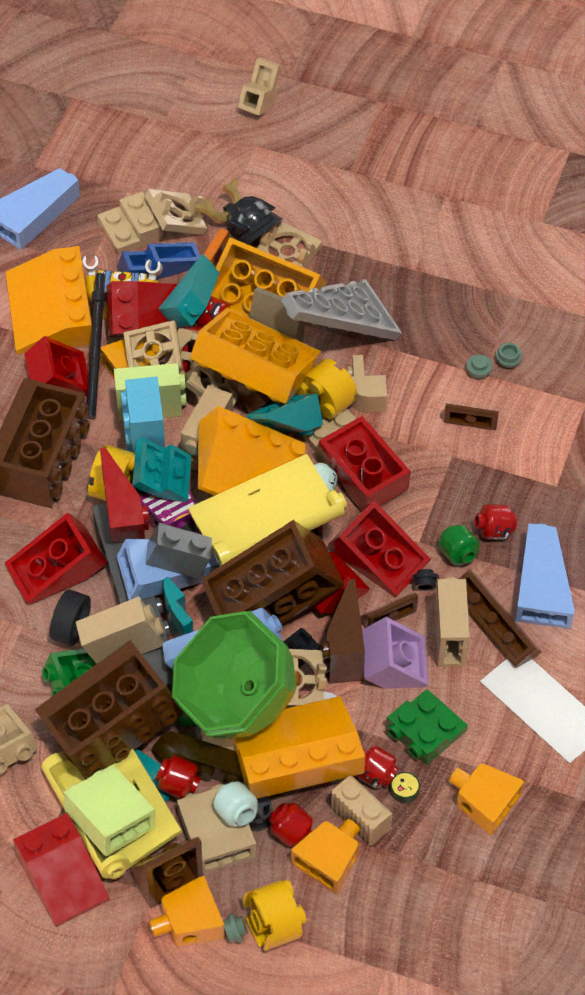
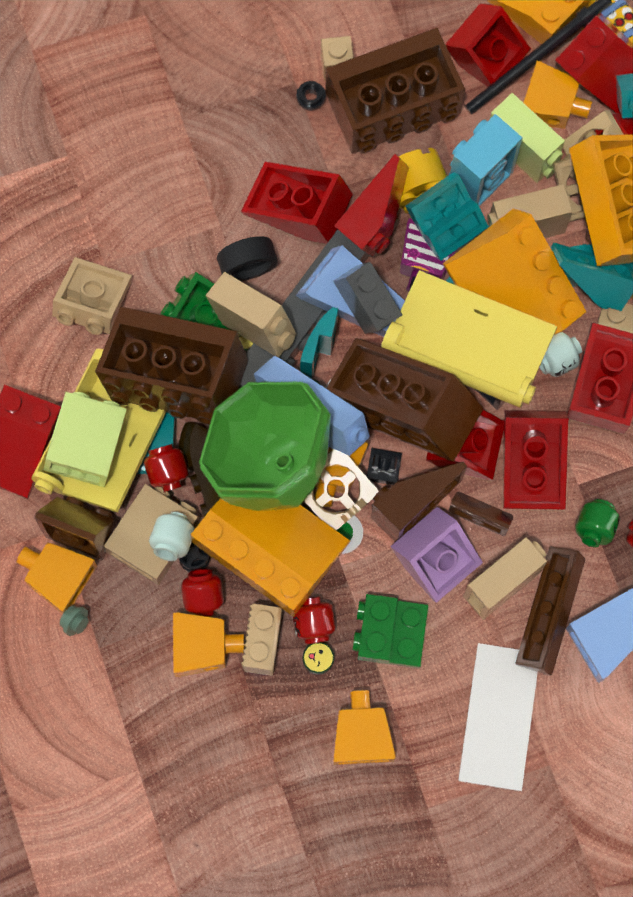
camera: 50 degrees right, 20 degrees up
tan piece [124,321,184,372] -> none
yellow brick [243,880,307,951] -> none
black plate [412,569,440,591] -> none

